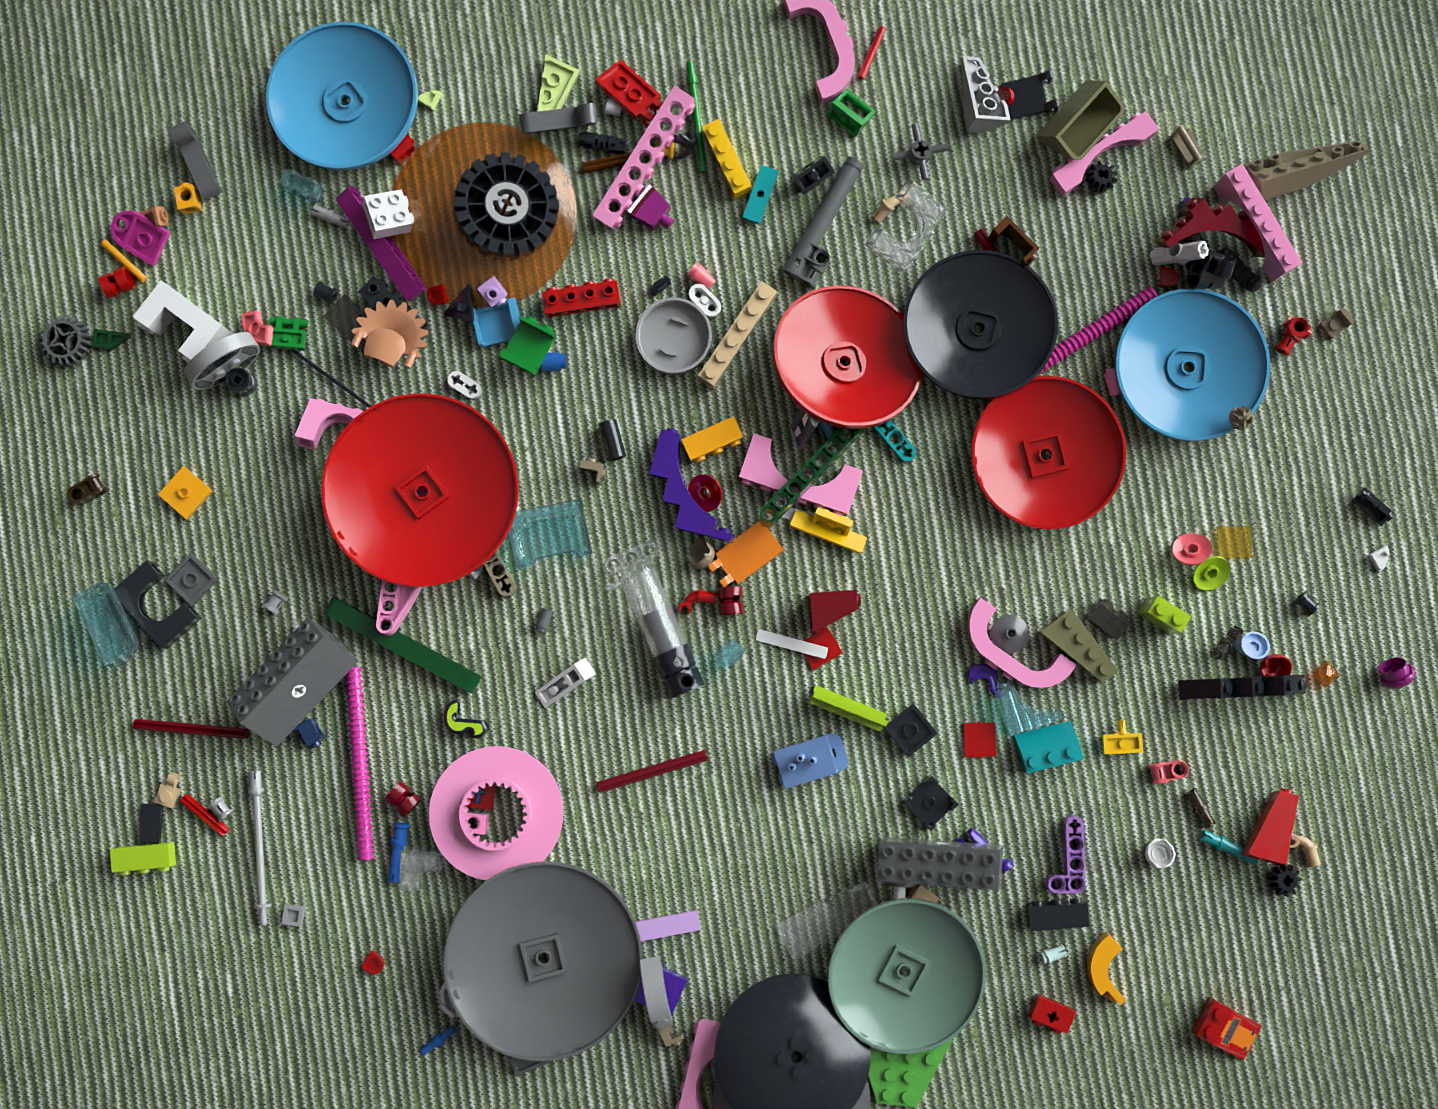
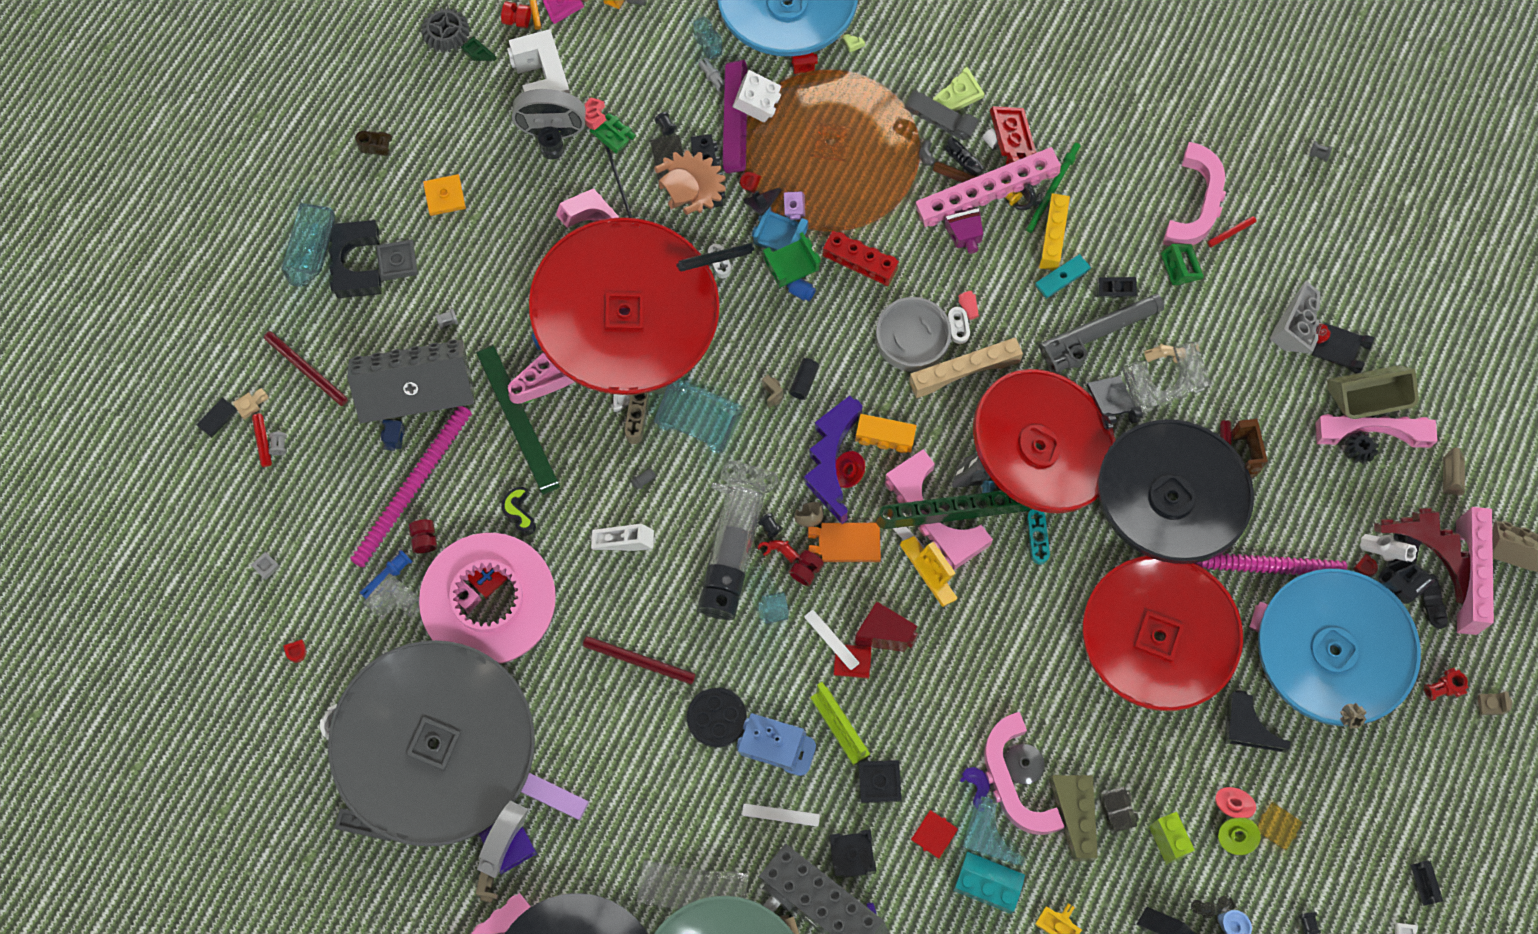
camera: 30 degrees right, 15 degrees down
lime brick [110,842,176,875] -> none
light grey bar [248,770,272,927] -> none
blue bar [420,1025,457,1055] -> none
black wheel [453,152,559,261] -> none
black piece [649,275,671,296] -> none
dark grey bar [892,123,949,181] -> none
none -> black axle [676,243,754,272]
none -> black tile [687,687,747,748]
none -> white sticker [742,804,820,826]
none -> black bush [758,513,783,539]
none -> dark grey arm [918,140,935,166]
none -> flag [1087,376,1143,430]
none -> black arch [1224,690,1290,753]

